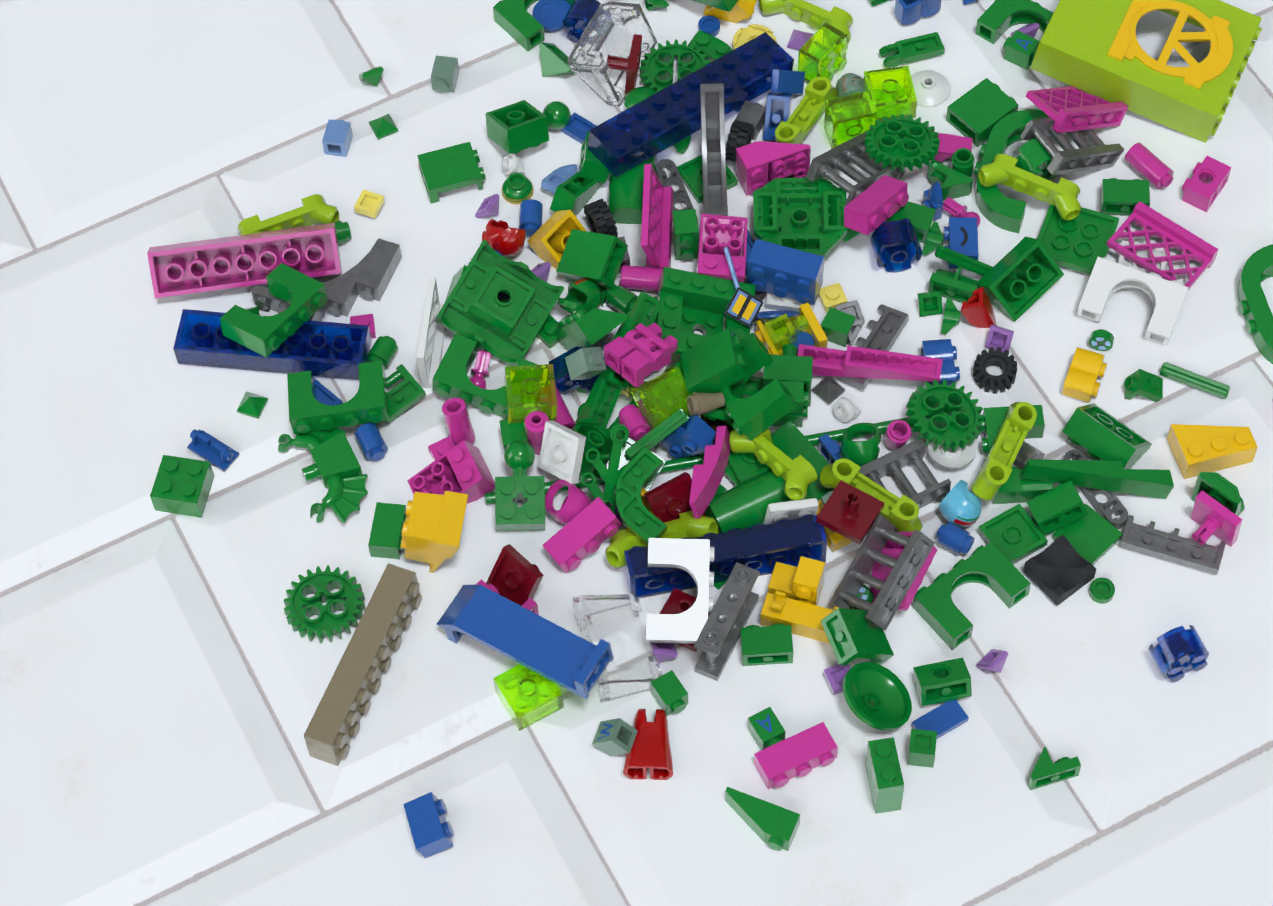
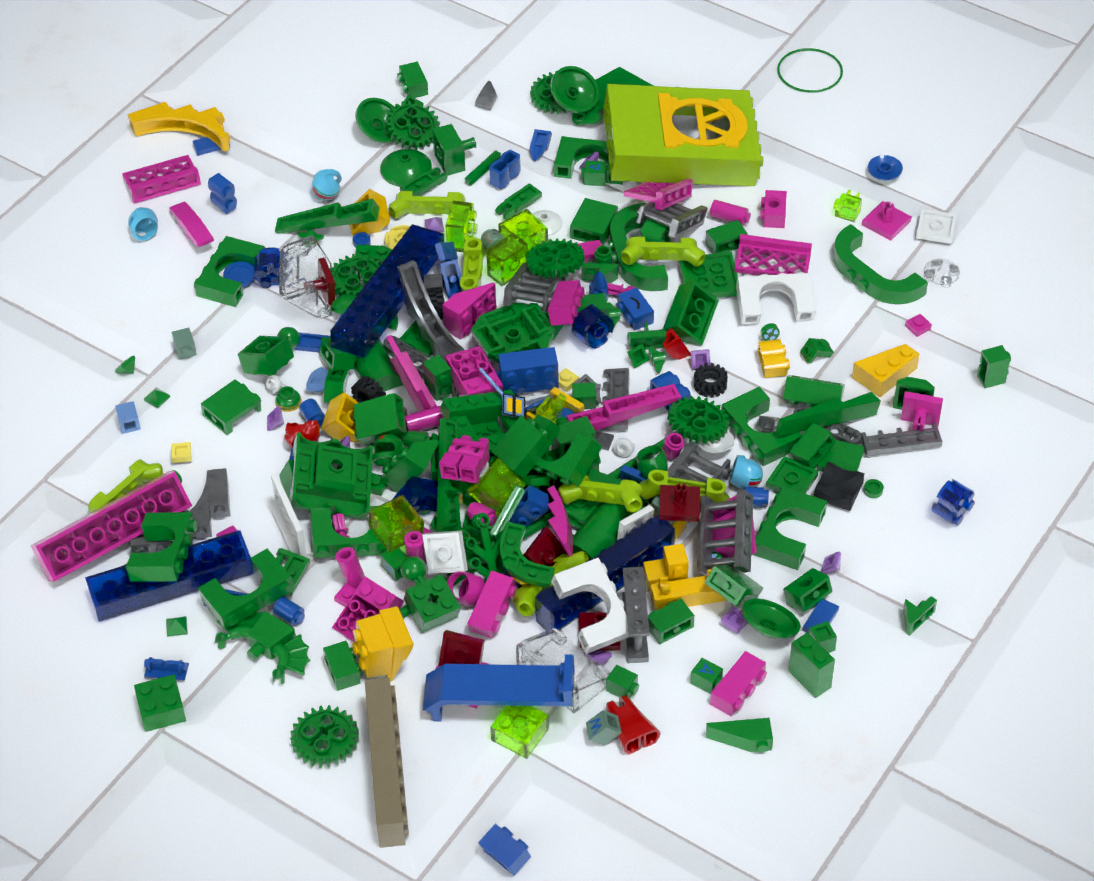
camera: 30 degrees left, 10 degrees down
green brick [366,336,398,369] -> none
slope [539,42,583,77] -> none
sand green brick [565,347,607,380] -> none
dark tan cone [687,392,725,416] -> none
green axle [934,245,993,276] -> none
lime plate [971,402,1037,501] -> none
green axle [1160,362,1230,399] -> none

